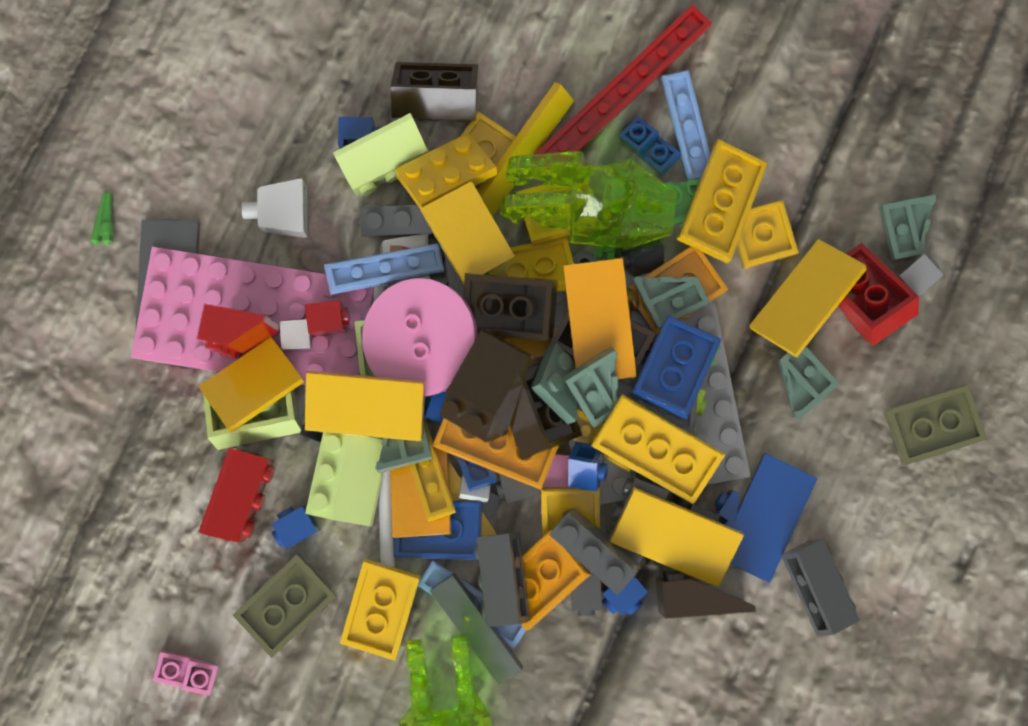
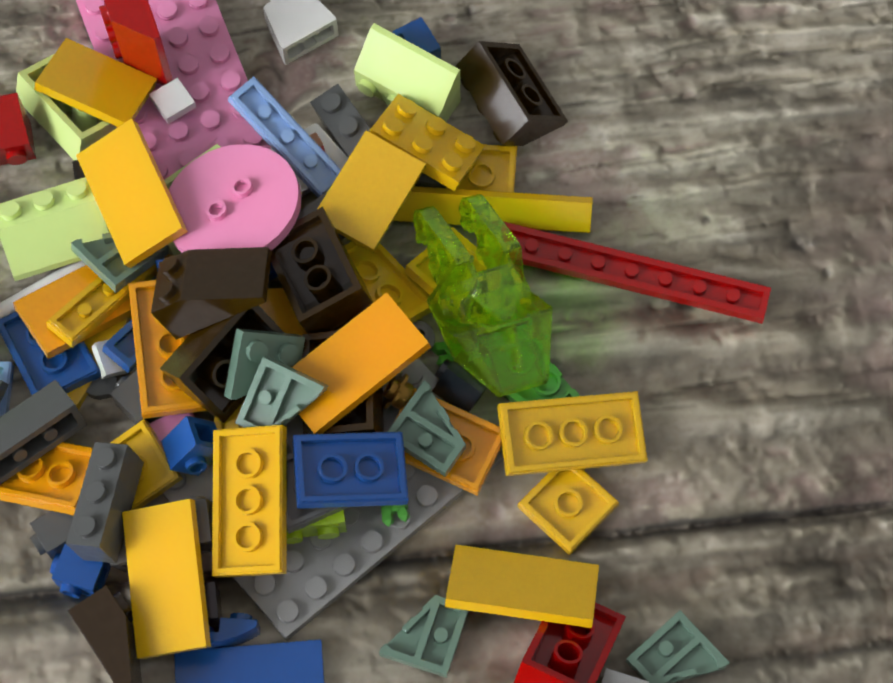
camera: 60 degrees right, 15 degrees down
red brick [305,300,350,337] -> none
blue slope [619,116,681,177] -> none
light blue tile [661,70,710,181] -> none

